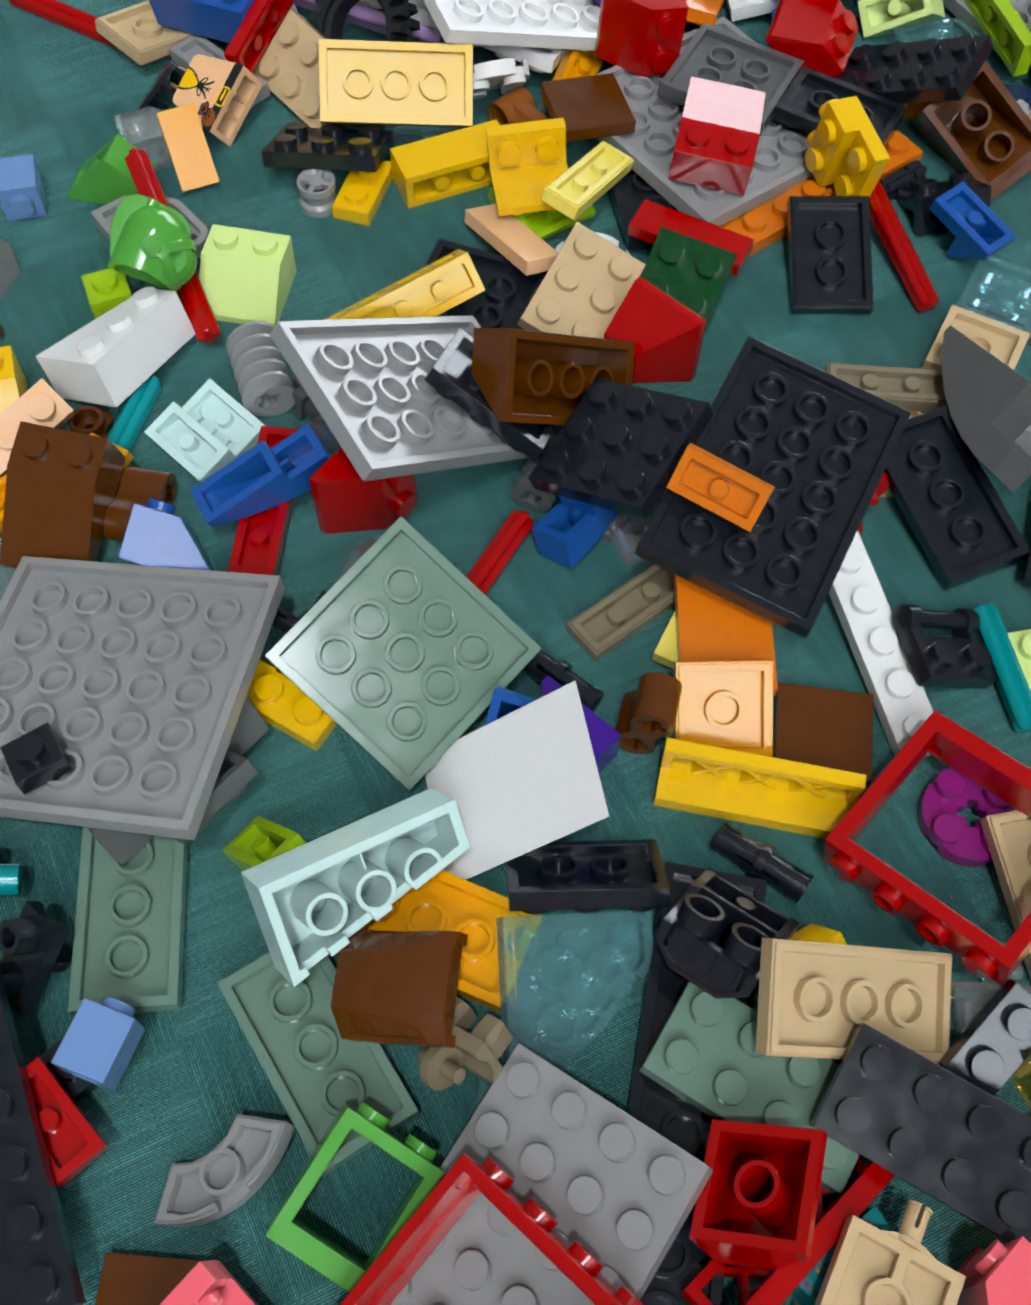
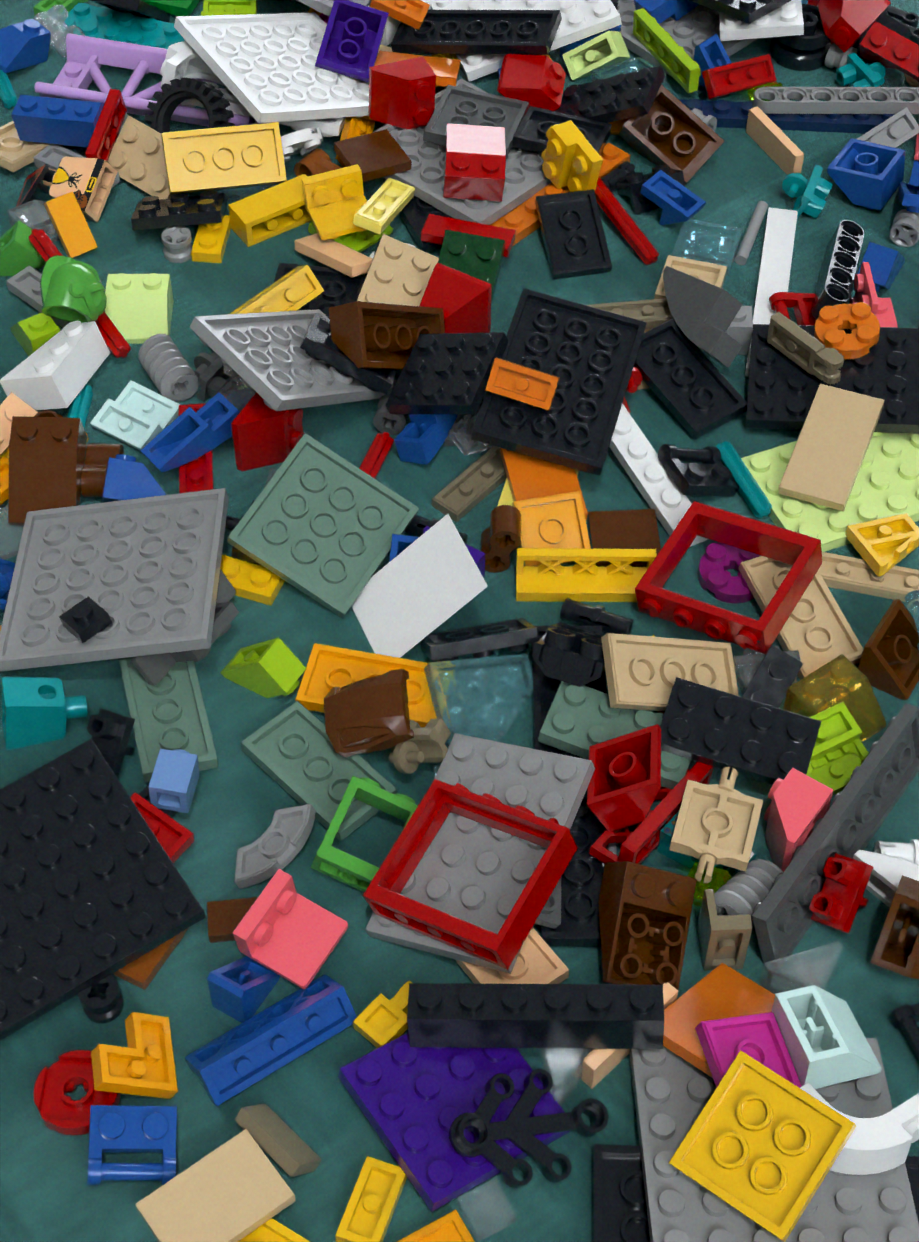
camera: 10 degrees left, 10 degrees down
light aqua wedge [241,788,470,987] -> none

